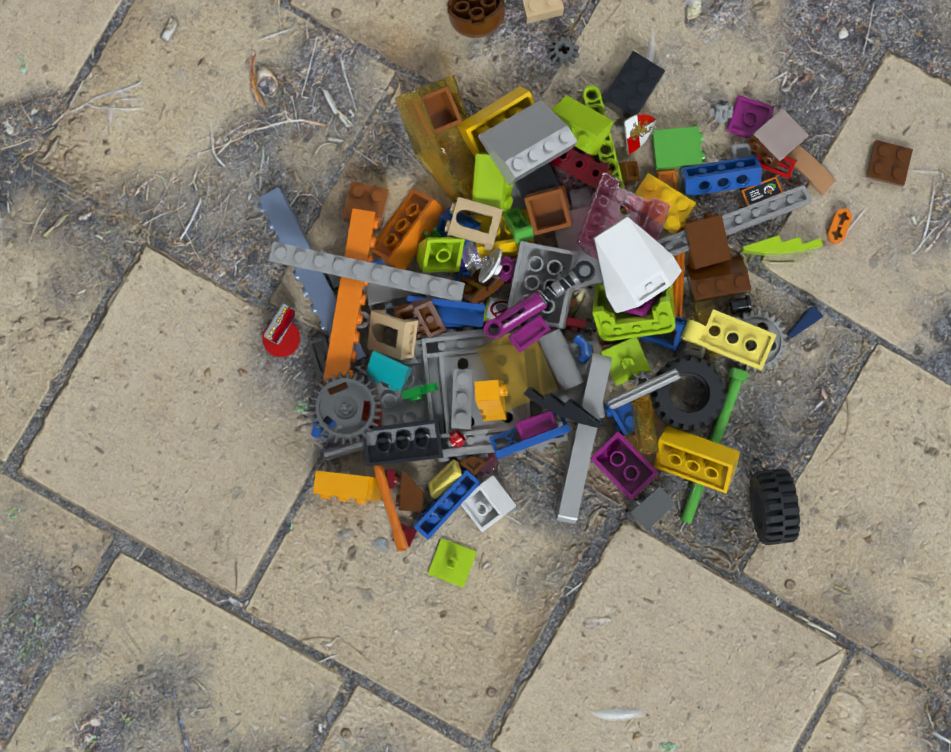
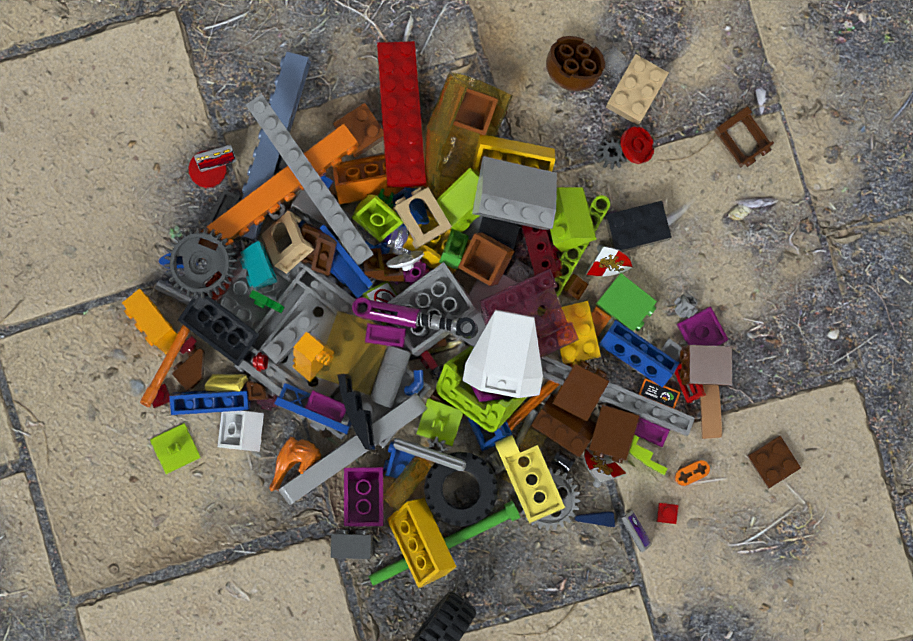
camera: 40 degrees right, 0 degrees up
none -> orange hair [269,436,322,491]
none -> red plate [377,41,426,187]
none -> light grey bar [515,410,538,449]
none -> shield [584,448,627,488]
none -> reddish brown panel [589,405,641,464]
none -> red tile [621,126,654,164]
none -> slope [621,510,652,552]
none -> magenta tile [635,418,670,447]
none -> red plate [656,503,678,524]

